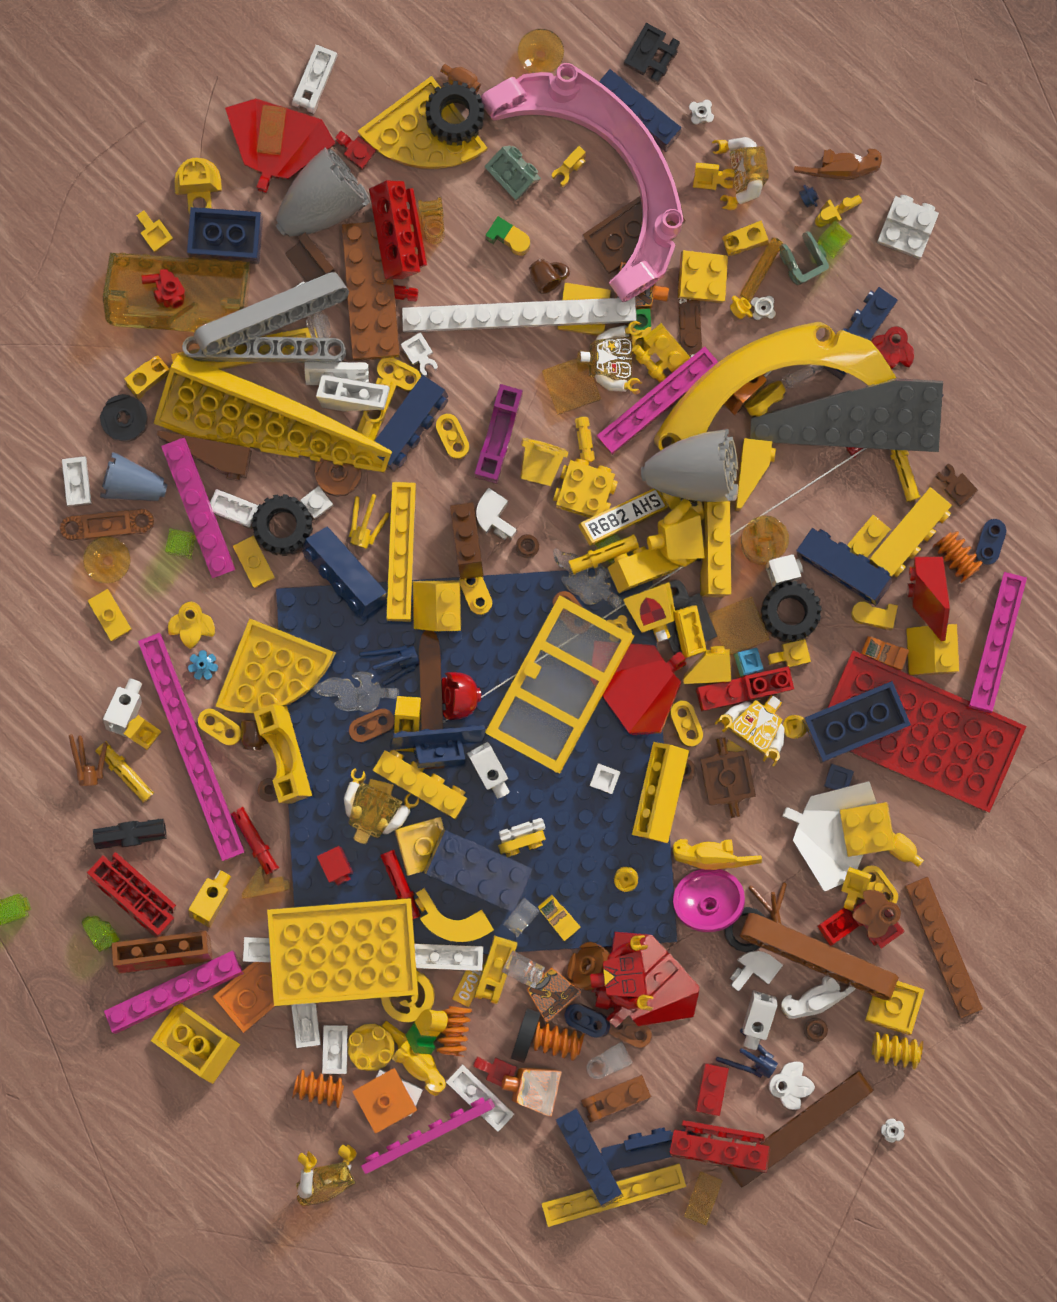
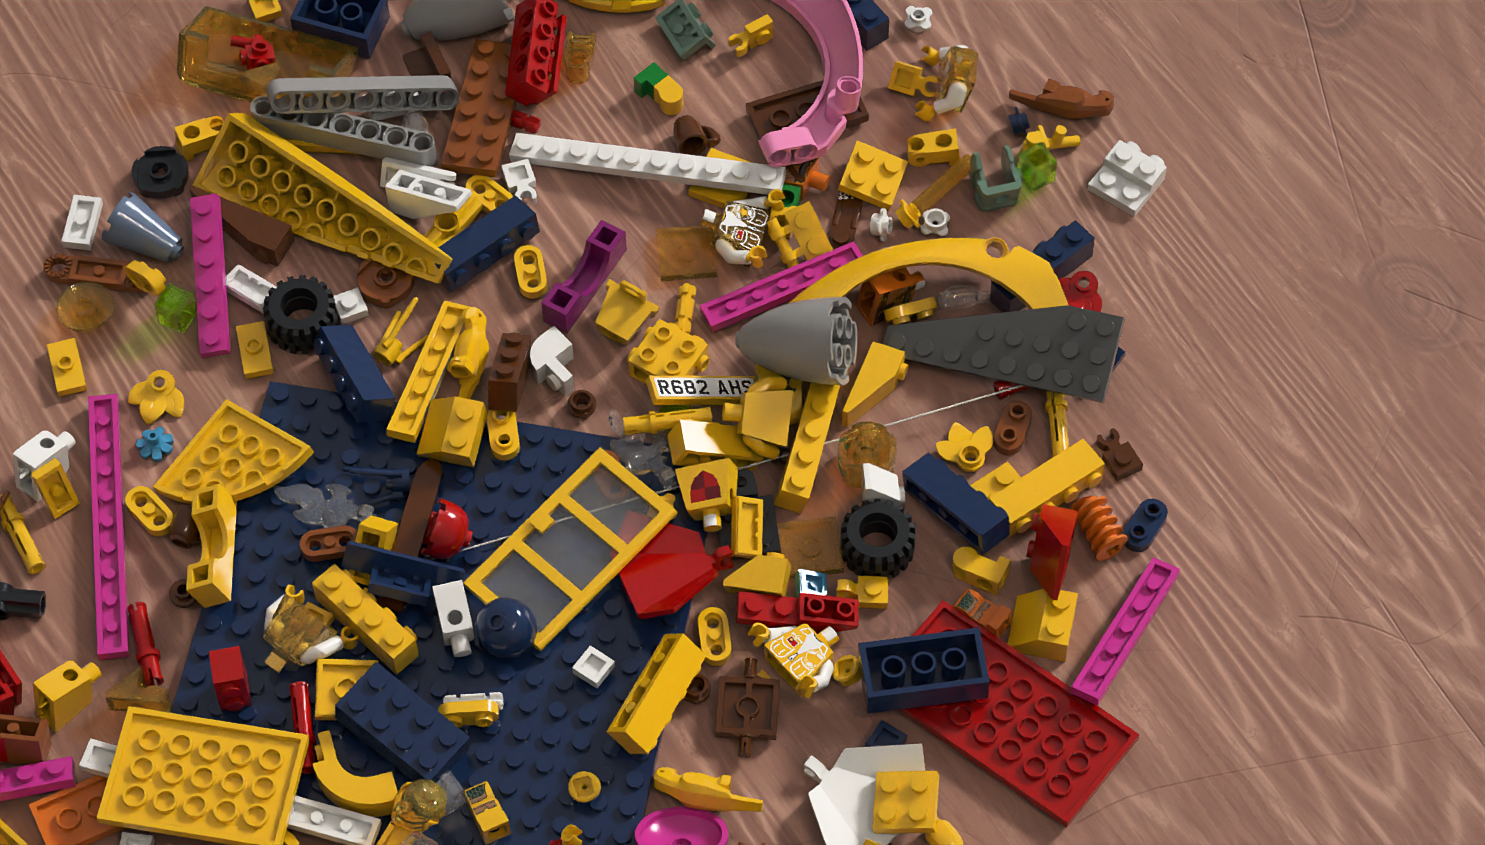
camera: 15 degrees right, 25 degrees down
none -> yellow plate [124,260,166,297]
none -> clear yellow hair [391,779,448,832]
none -> yellow animal [446,307,489,399]
none -> dark blue cylinder [475,597,537,659]
none -> white plate [870,208,893,242]
none -> yellow plate [936,422,993,472]
none -> dark orange plate [994,401,1032,455]

